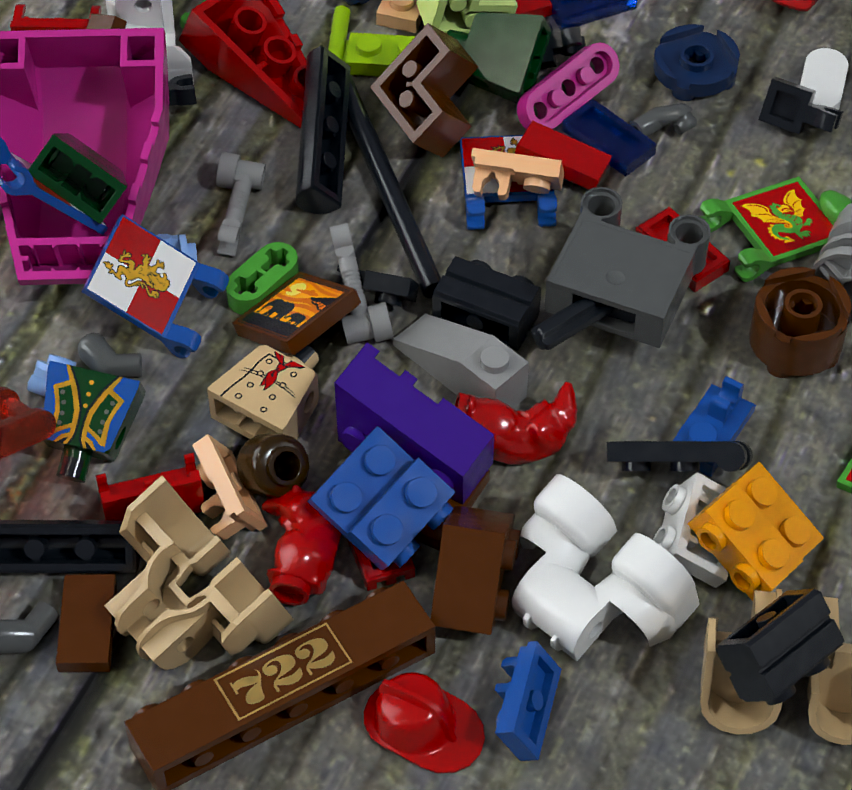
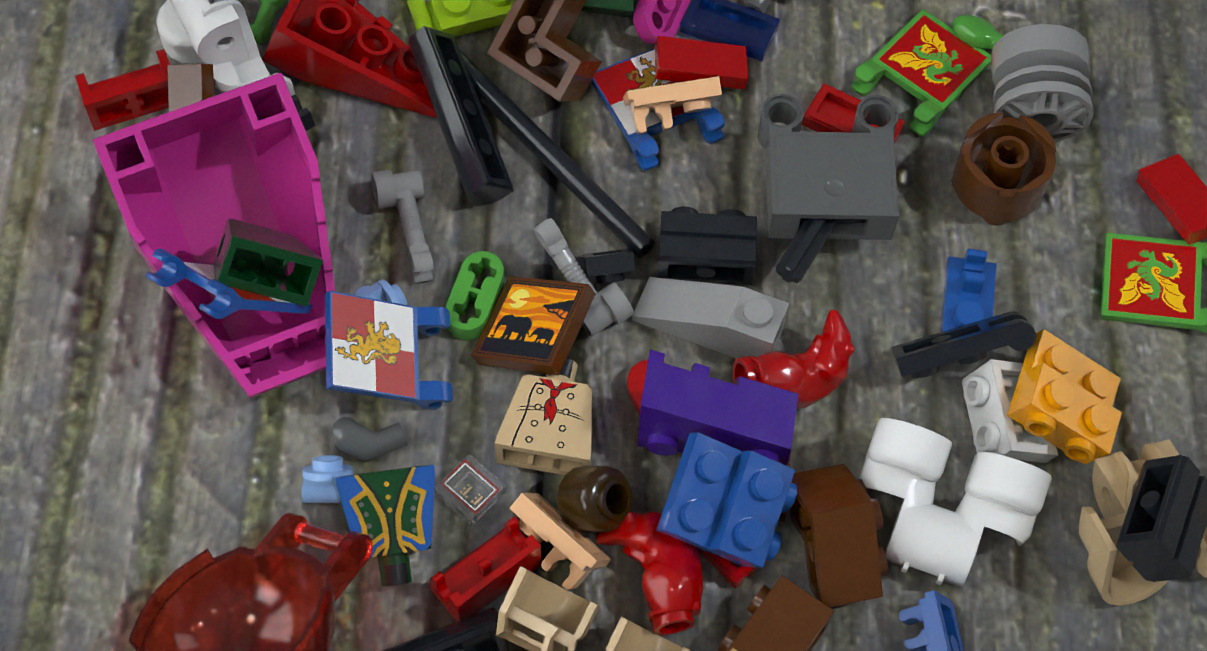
camera: 25 degrees left, 10 degrees up
none -> clear tile [434,454,506,526]

